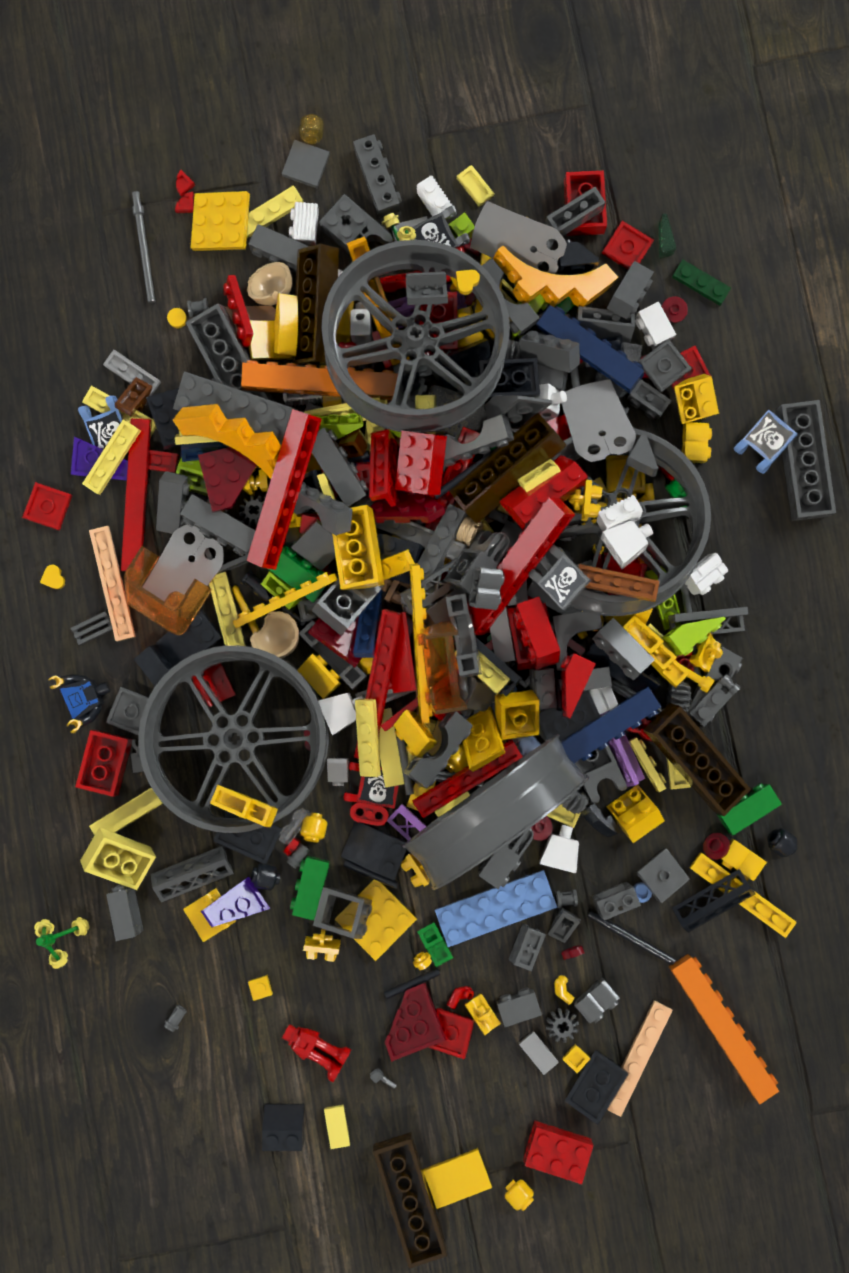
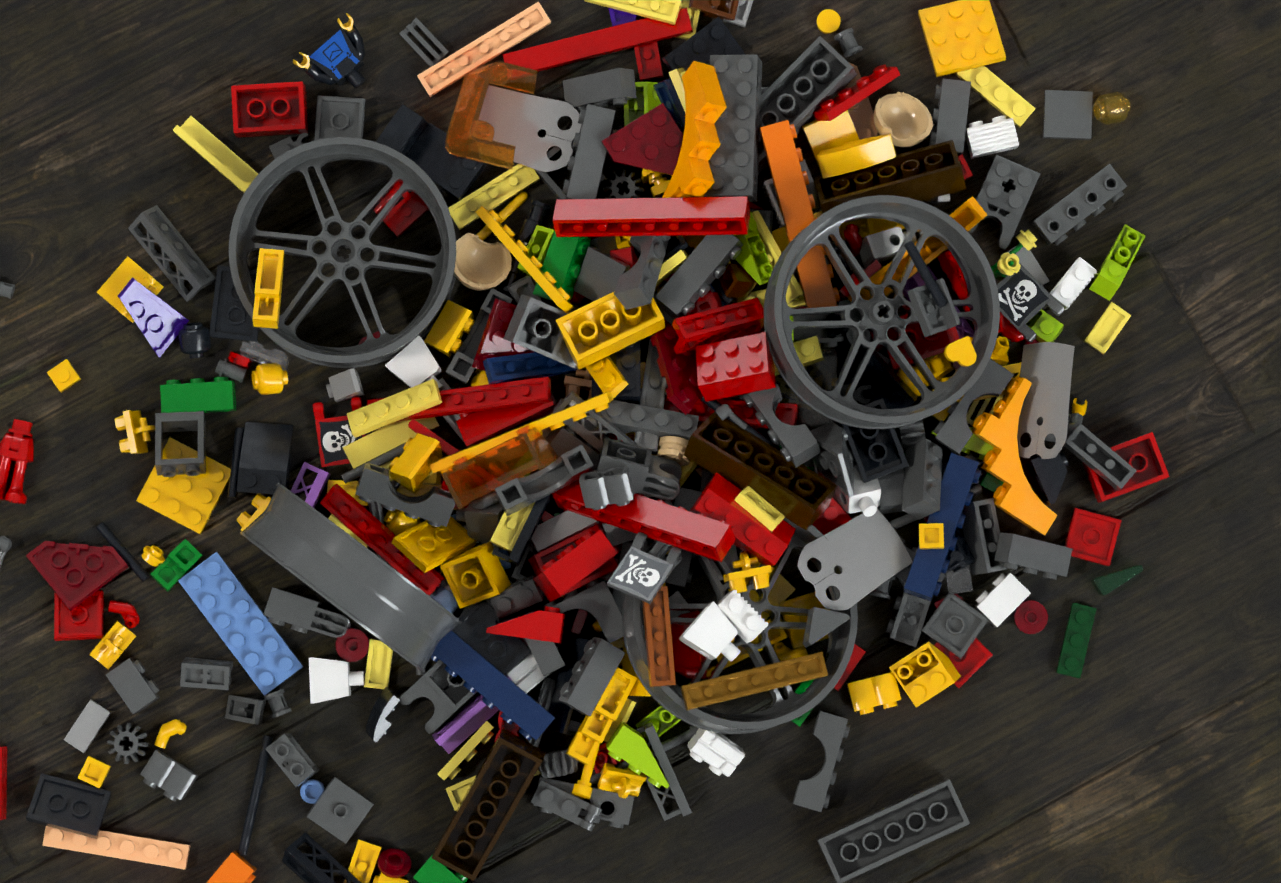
camera: 70 degrees right, 0 degrees up
light yellow plant [34,917,89,969] -> none
light yellow brick [80,827,156,890] -> none
dark grey window [106,885,144,941] -> none
red plate [350,802,389,826] -> none
dark grey gear [561,788,589,814] -> none
dark red tile [561,944,585,960] -> none
yellow slope [606,784,665,843] -> none
flag [734,410,798,474] -> none
none -> pearl gold tile [681,652,828,711]
none -> dark grey hand [716,404,748,430]
none -> dark grey arch [792,711,851,812]
none -> black bar [904,241,947,308]
none -> yellow plate [919,523,944,549]
none -> lime slope [1089,224,1145,301]

